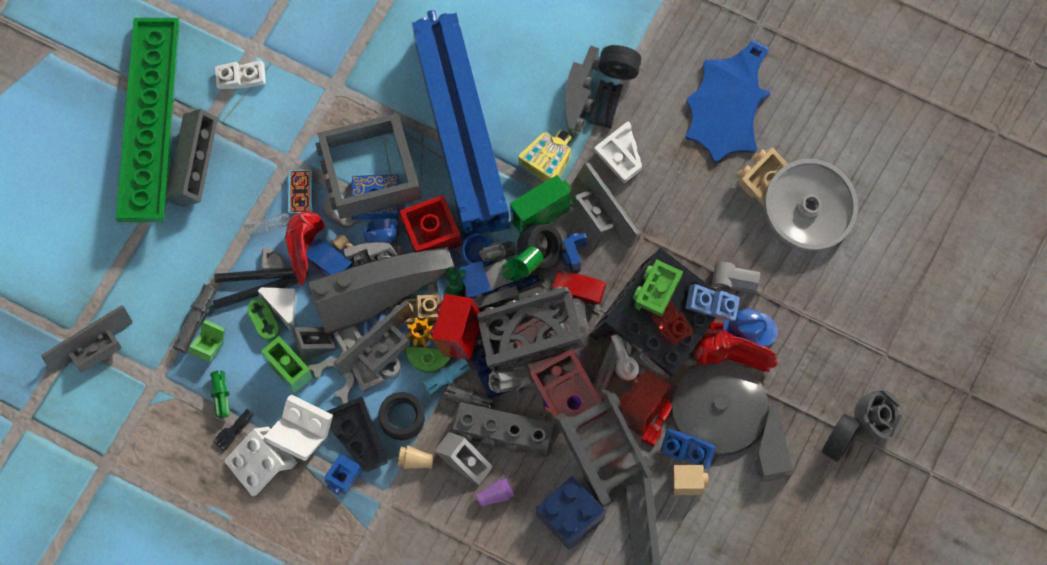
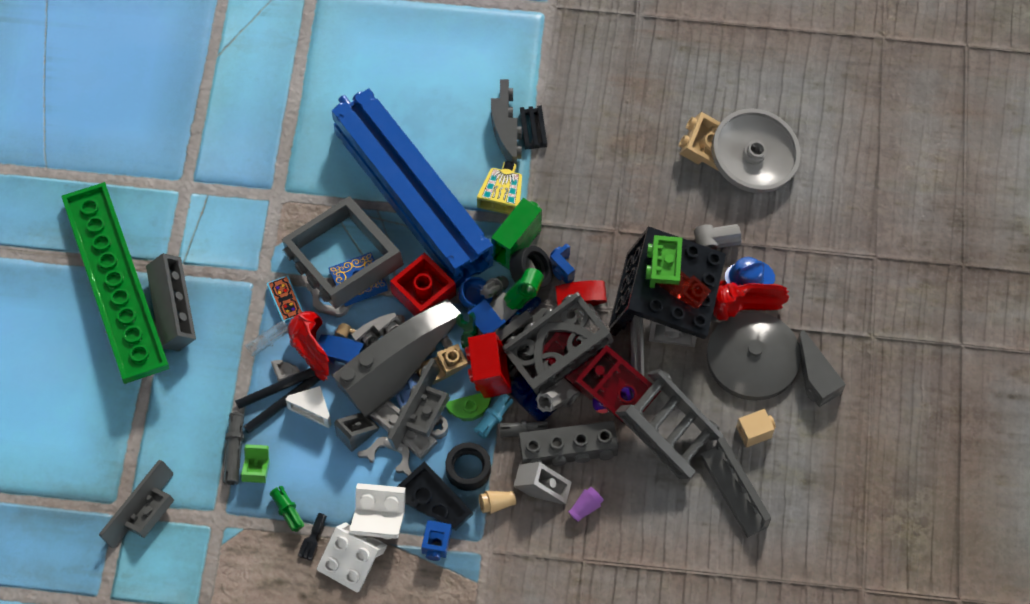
camera: 25 degrees left, 5 degrees down
white slope [215,60,266,89] -> none
bright green beam [247,299,280,342] -> none
bright green brick [261,336,313,394] -> none
blue hair [363,218,399,244] -> none
light orange gear [406,318,434,348] -> none
dark blue piece [536,476,605,550] -> none
dark grey bracket [572,163,640,248] -> none
white wing [594,121,642,183] -> none
black tyre [598,45,641,80] -> none
white plate [611,334,639,381] -> none
clear red brick [619,369,671,437] -> none
red piece [641,401,672,447] -> none
blue slope [660,429,716,470] -> none
blue animal [686,40,771,164] -> none
medium blue slope [686,284,740,321] -> none
black tyre [822,414,860,462] -> none
dark grey cylinder [854,391,902,439] -> none

